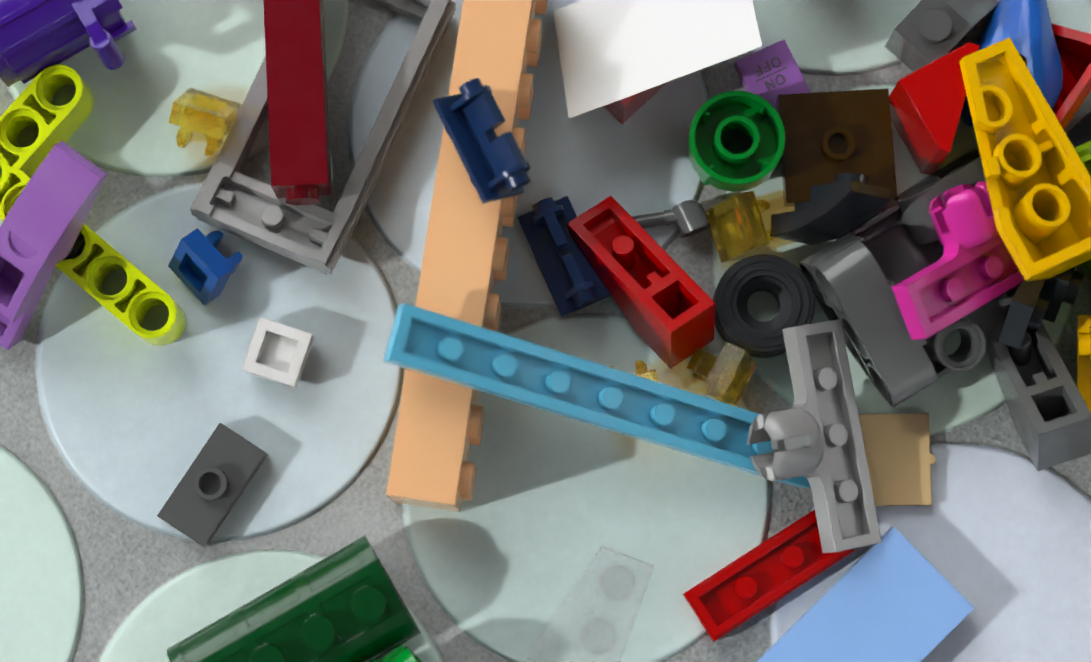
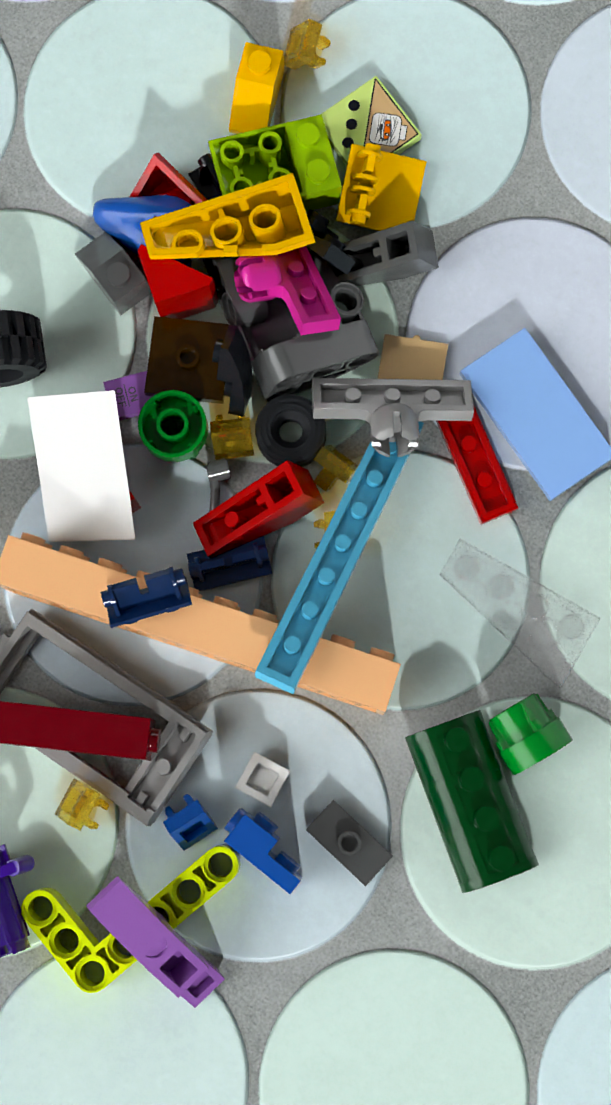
camera: 75 degrees left, 0 degrees up
none -> blue plate [224,808,302,894]

